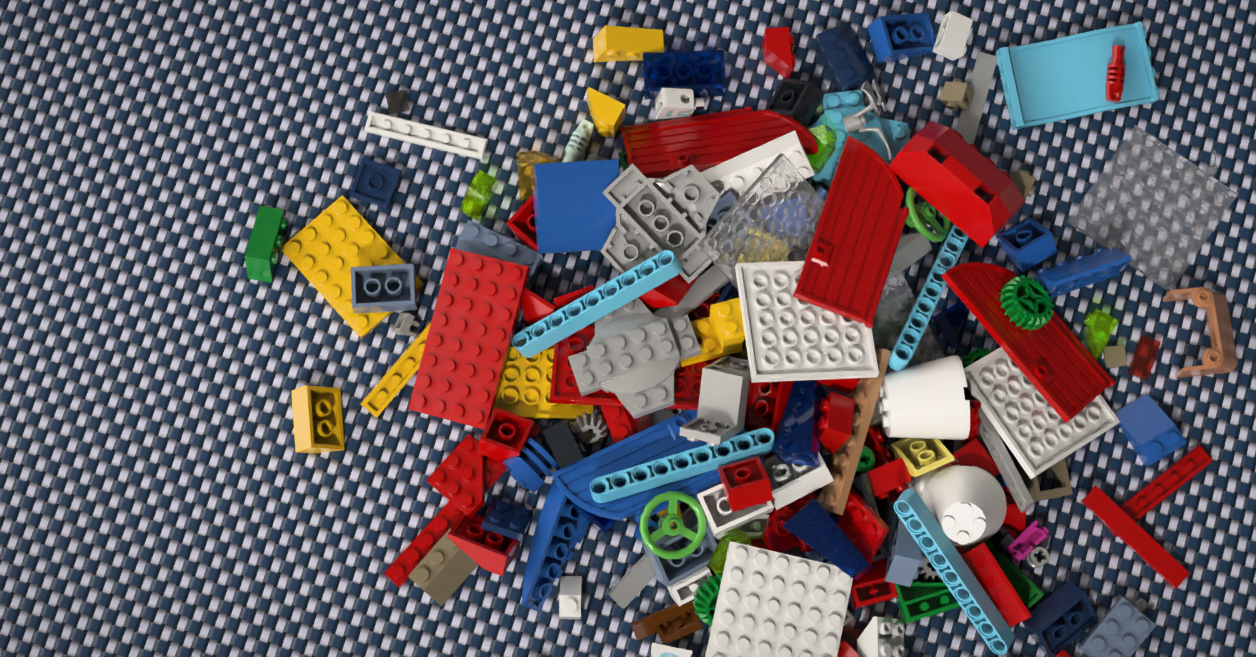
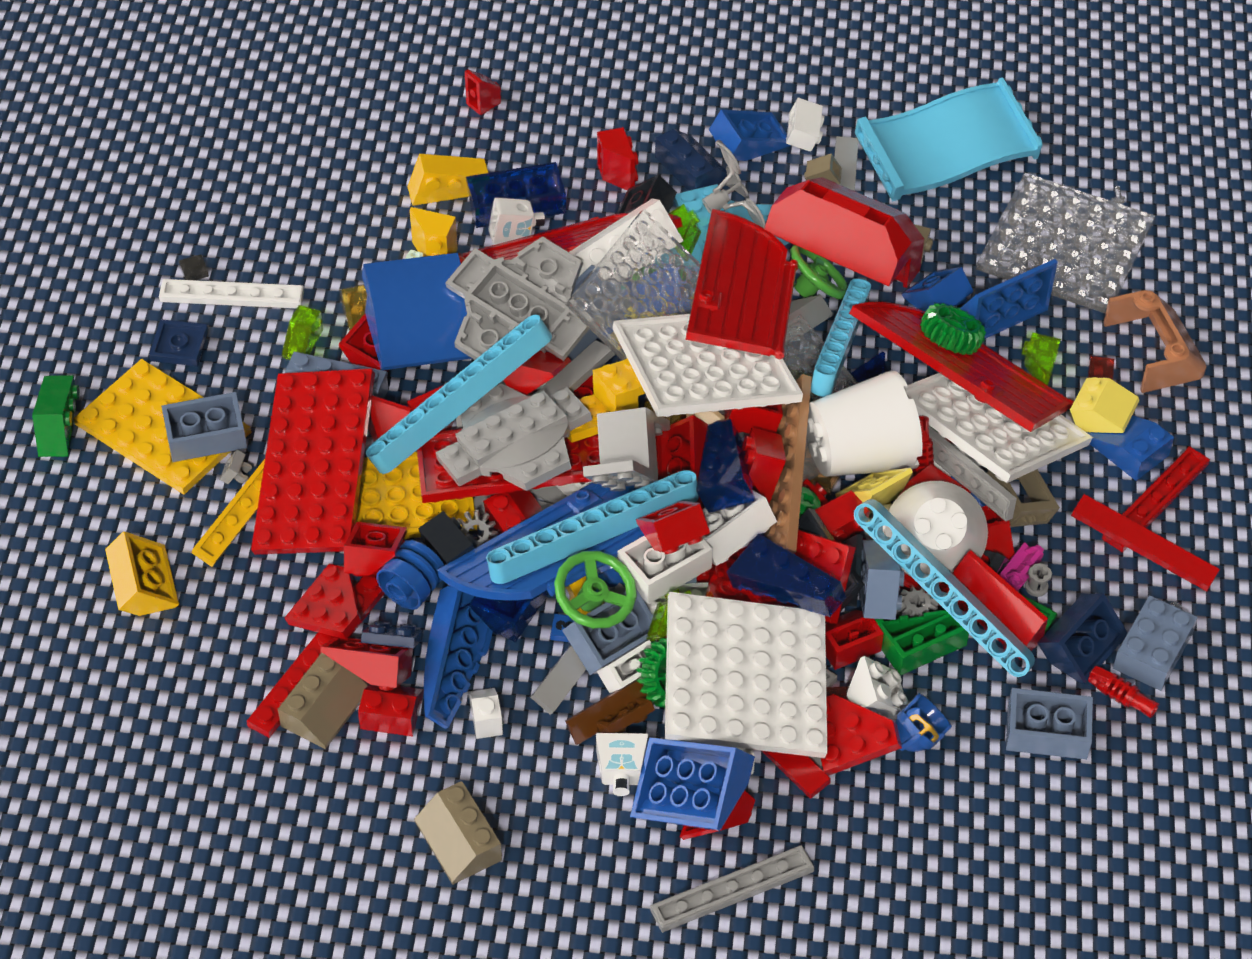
camera: 10 degrees left, 25 degrees down
dark tan tile [1102,345,1128,369] -> none
red hinge [1105,45,1126,103] -> none
none -> red slope [358,684,424,737]
none -> light yellow slope [1070,377,1140,433]

